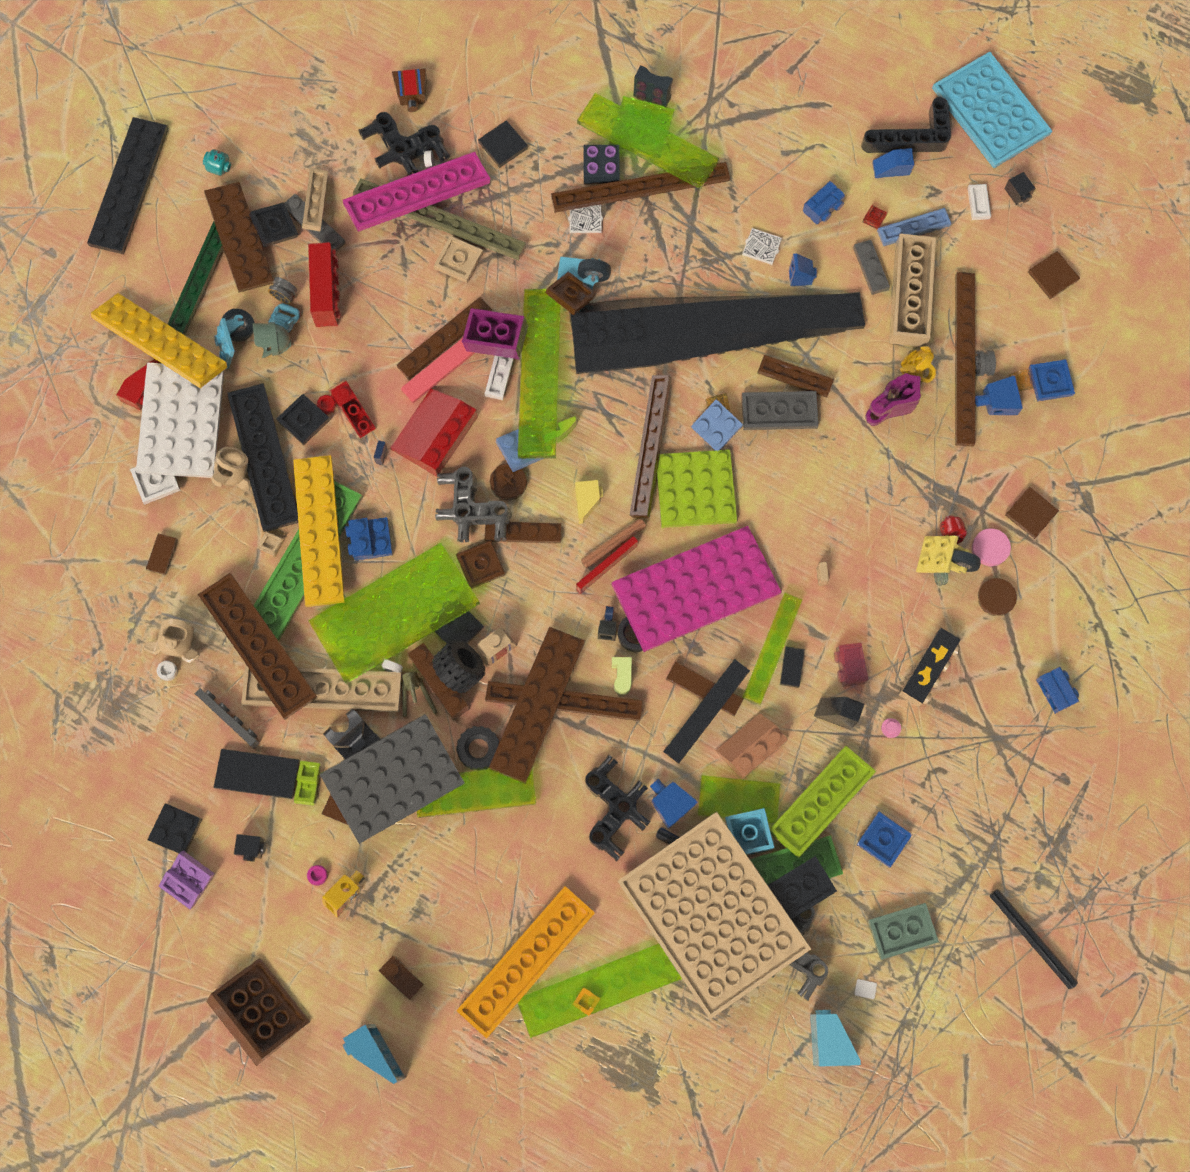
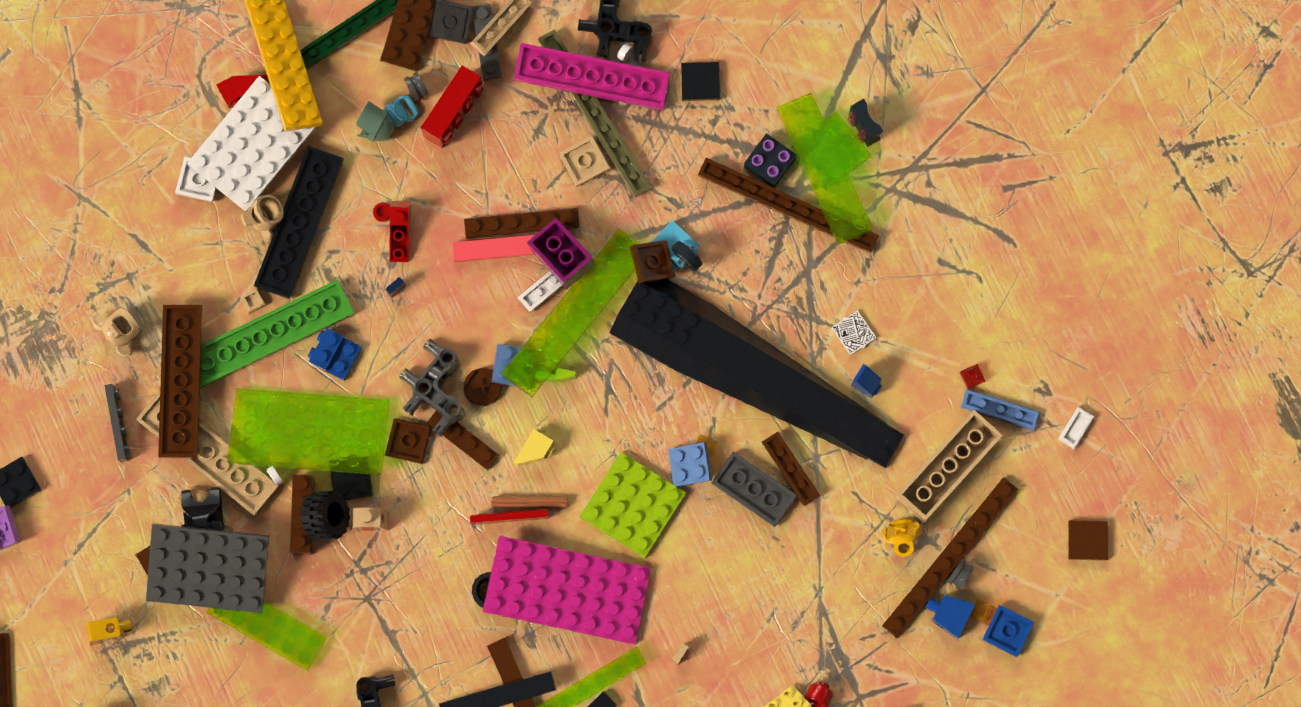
camera: 40 degrees right, 5 degrees up
reddish brown tile [146,533,177,575] -> none
white tile [157,661,178,681] -> none
black tile [213,749,300,799] -> none
plate [214,308,254,369] -> none
black brick [234,834,266,862] -> none
black plate [276,394,330,446] -> none
yellow plate [293,455,345,607] -> none
lime slope [294,761,321,806] -> none
dark pink tile [307,865,328,886] -> none
red slope [390,389,478,477] -> none
olive plant [401,672,437,717] -> none
black tyre [456,726,499,771] -> none
reddish brown plate [485,681,643,721] -> none
reddish brown plate [489,626,585,784] -> none
white piece [568,205,603,233] -> none
pearl dark grey piece [597,606,616,641] -> none
yellowish green leg [612,657,632,696] -> none
plate [630,375,672,518] -> none
blue brick [803,181,845,225] -> none
dark grey plate [853,240,890,295] -> none
black beam [861,97,951,153] -> none
magenta piece [865,373,921,426] -> none
blue slope [872,148,914,178] -> none
medium azure plate [932,52,1052,168] -> none
black brick [1004,172,1036,205] -> none

